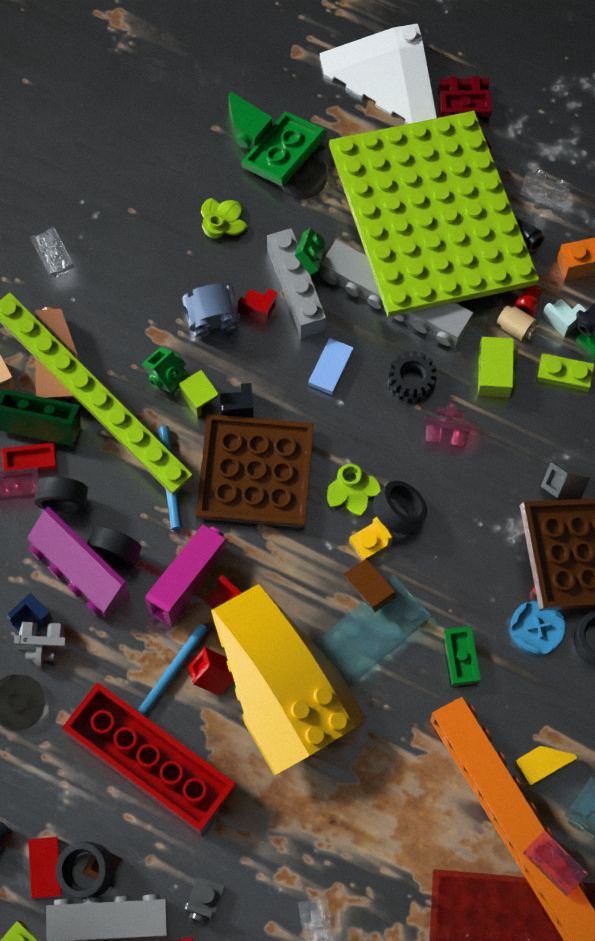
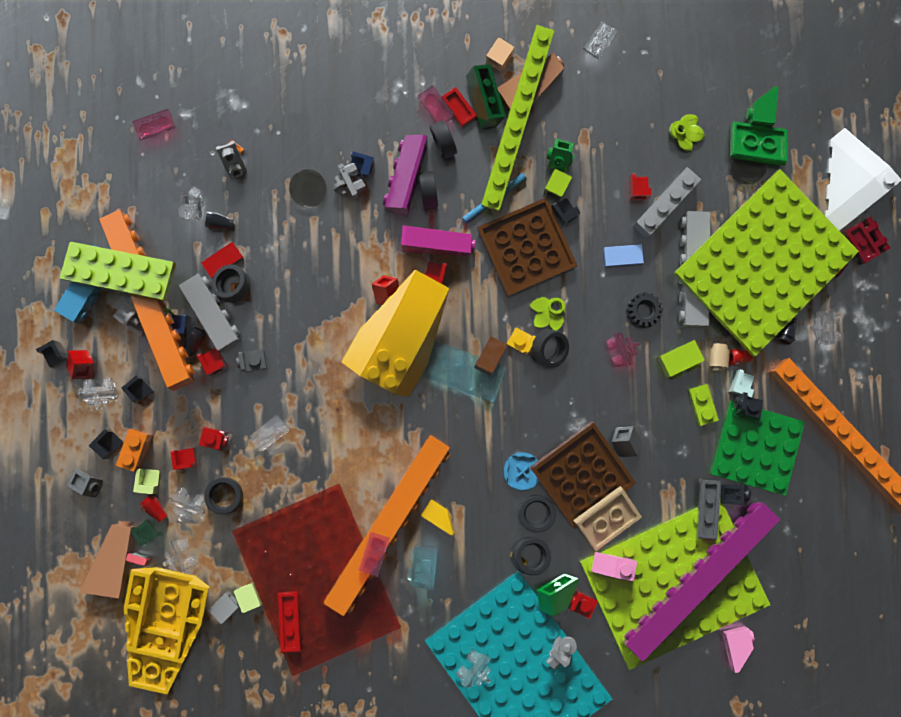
camera: 60 degrees right, 15 degrees up
red brick [62,682,236,836] -> none
dark azure bar [137,623,209,717] -> none
sand blue brick [182,283,240,337] -> none
green plate [295,228,326,275] -> none
green plate [443,626,481,686] -> none

